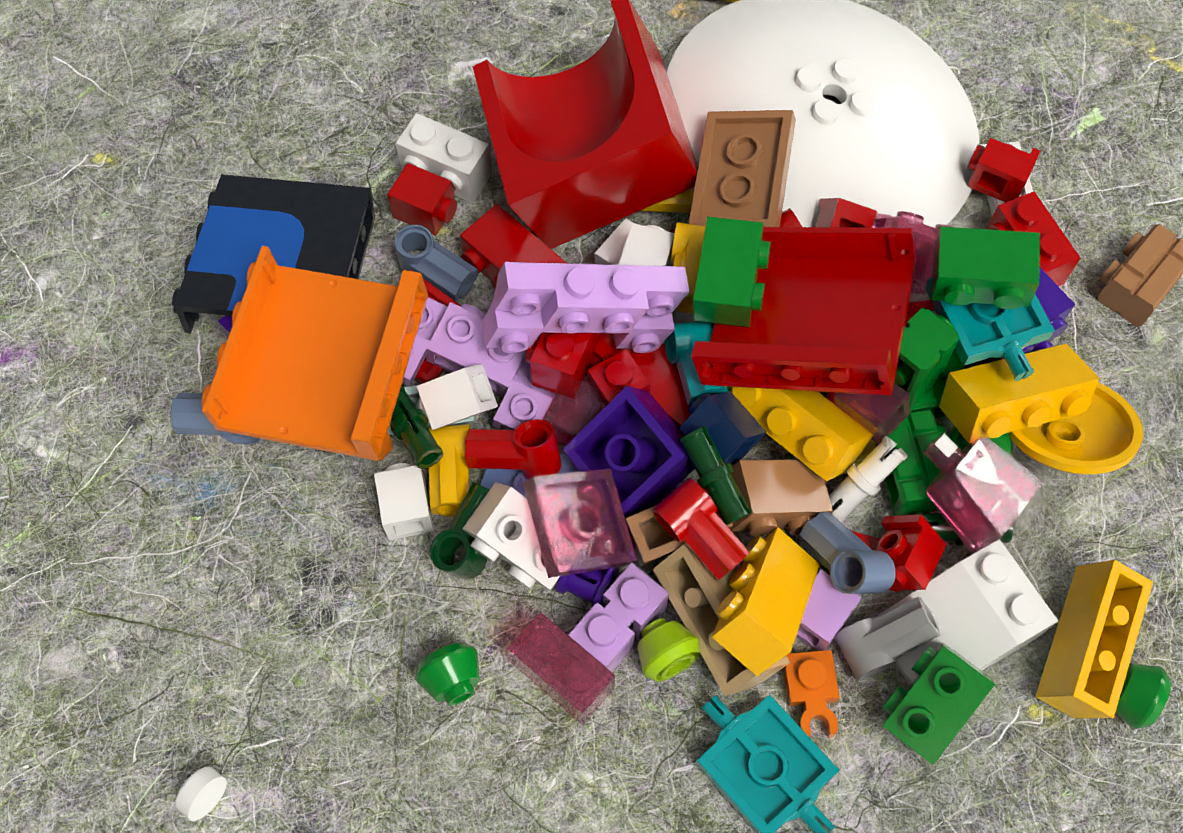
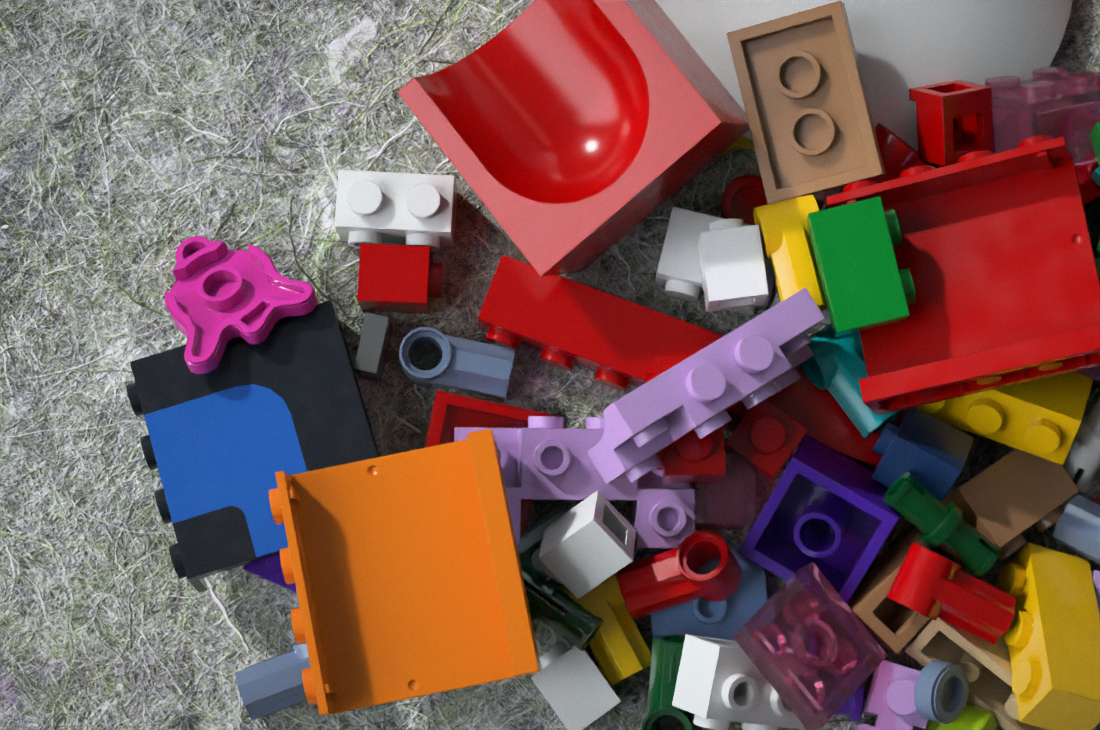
camera: 20 degrees left, 15 degrees up
none -> dark pink tile [165,236,318,374]
none -> dark grey tile [354,312,393,382]
none -> sand blue tile [914,660,969,724]

